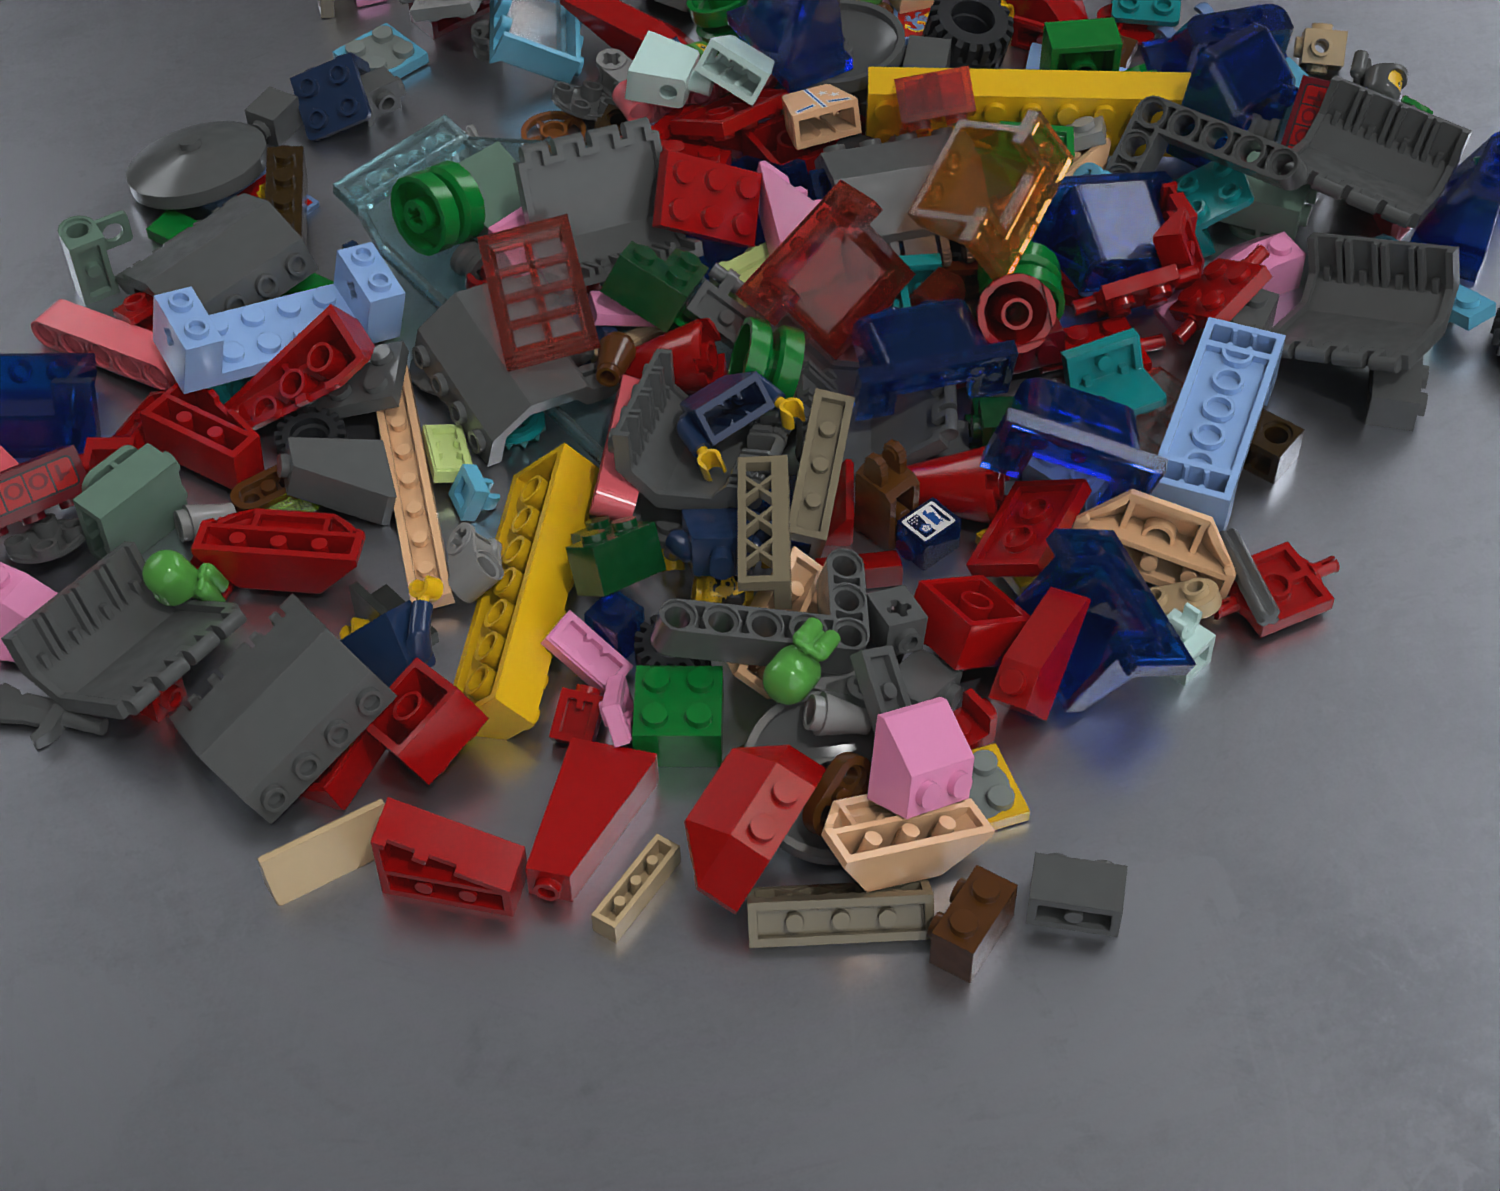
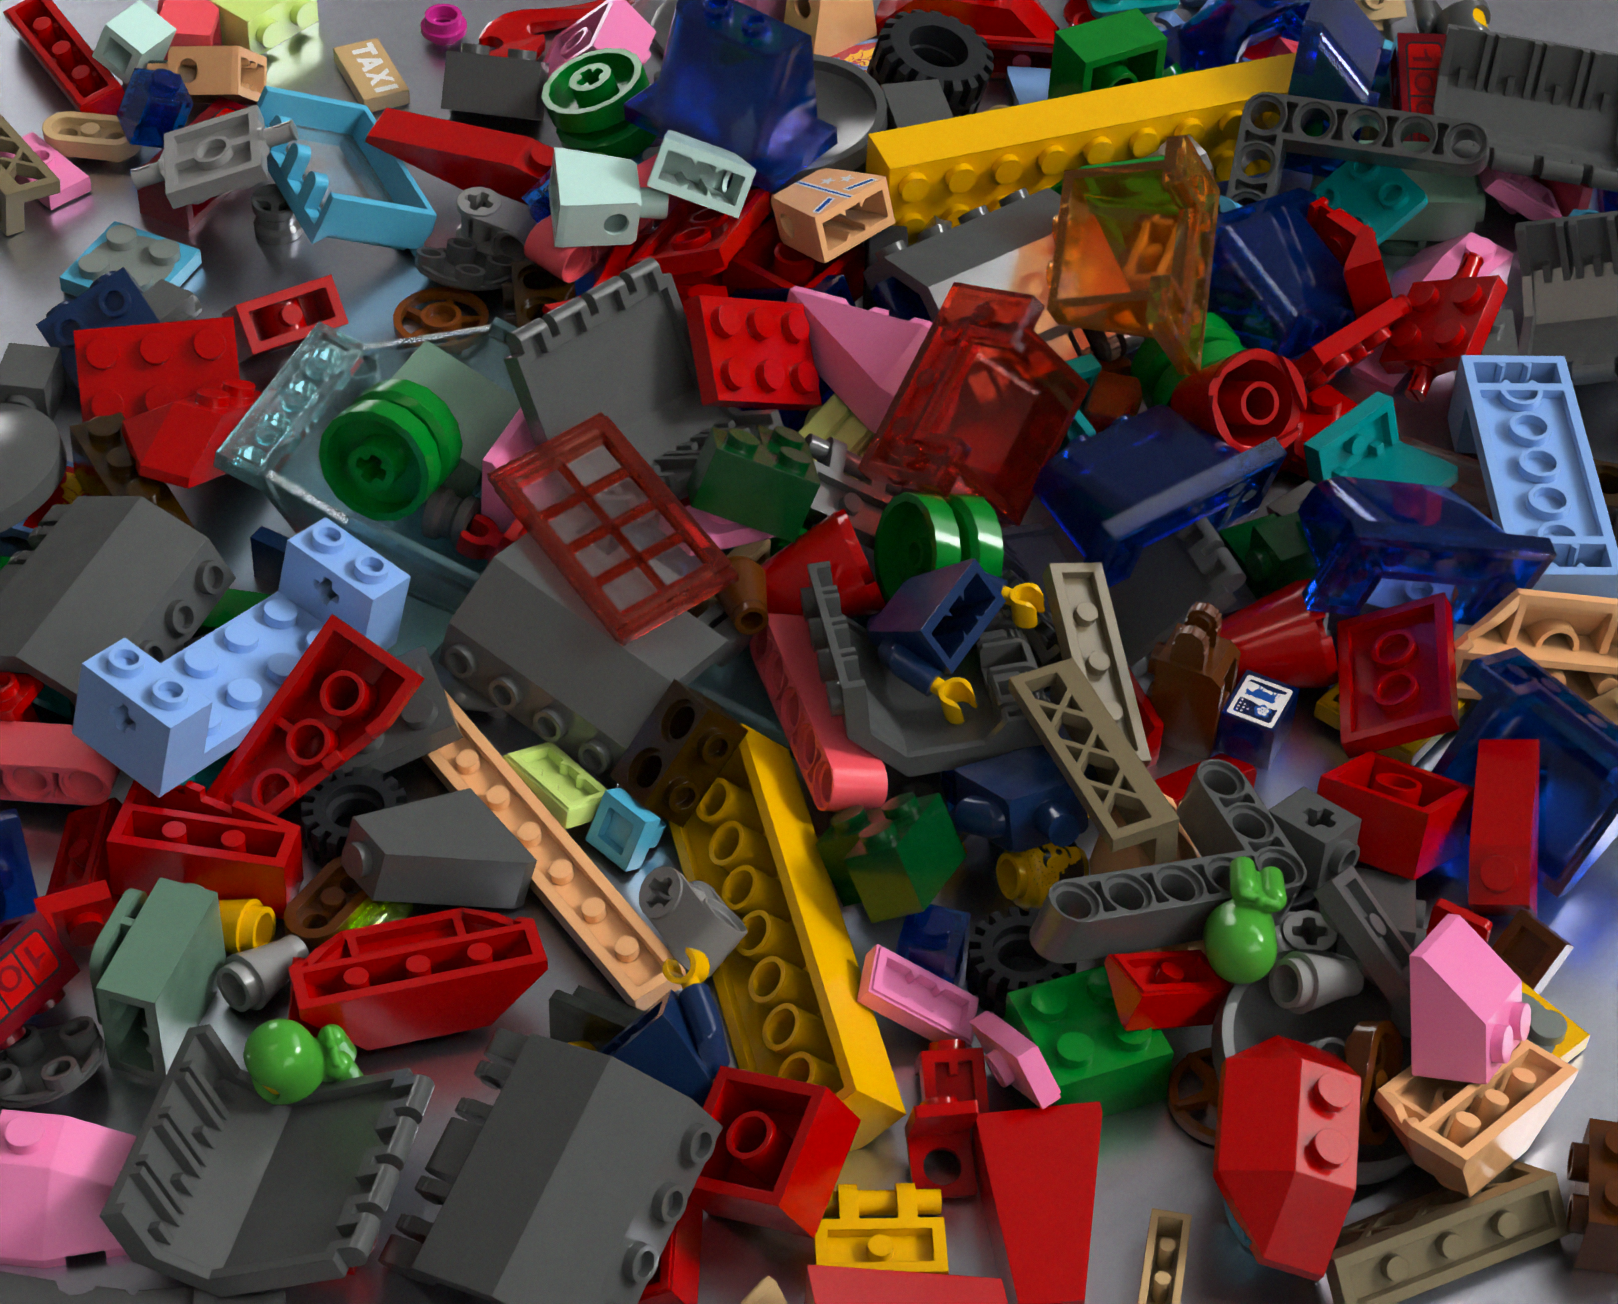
camera: 25 degrees left, 5 degrees down
clear red brick [891,66,976,138] -> none
none -> red plate [73,316,240,423]
none -> red wedge [121,379,294,489]
none -> yellow cone [219,899,276,954]
none -> red brick [222,274,349,363]
none -> dark brown brick [609,679,748,828]
none -> yellow plate [813,1183,949,1275]
none -> red bracket [904,1097,979,1200]
none -> red slope [1104,949,1231,1031]
none -> bright pink plate [1478,166,1562,221]
none -> reddish brown plate [1492,909,1574,995]

